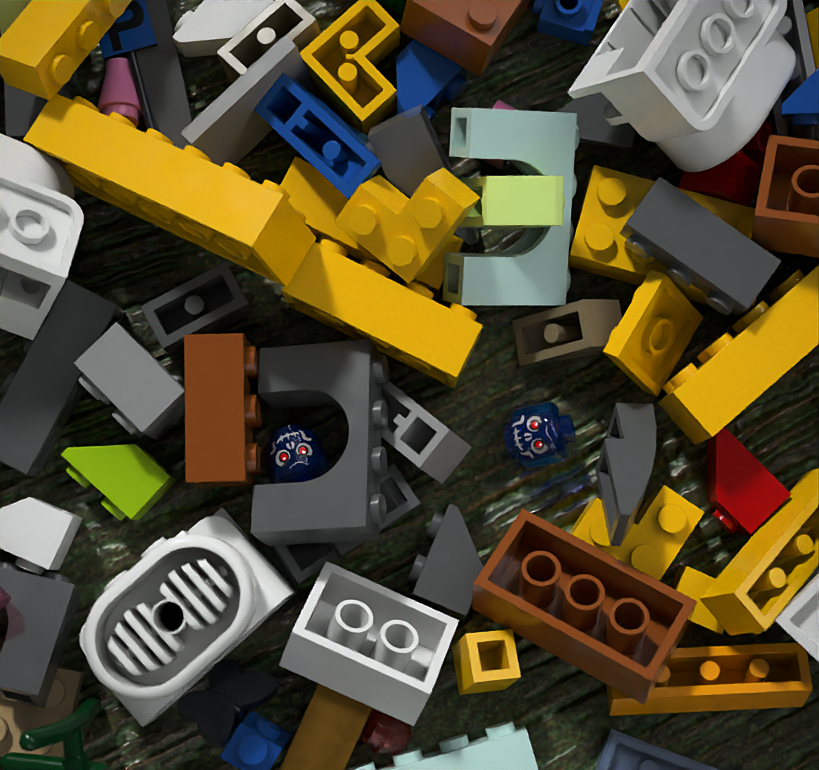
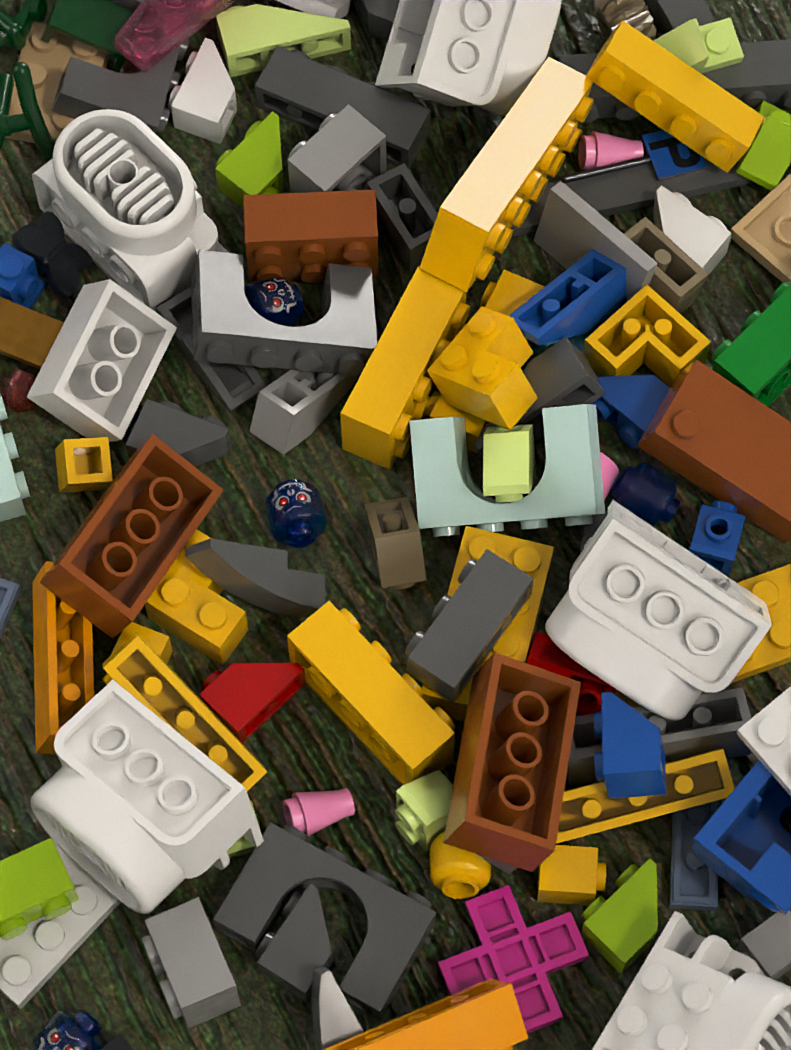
camera: 90 degrees right, 15 degrees down
yellow plate [603,269,703,396] -> none
none -> clear blue head [610,462,680,527]

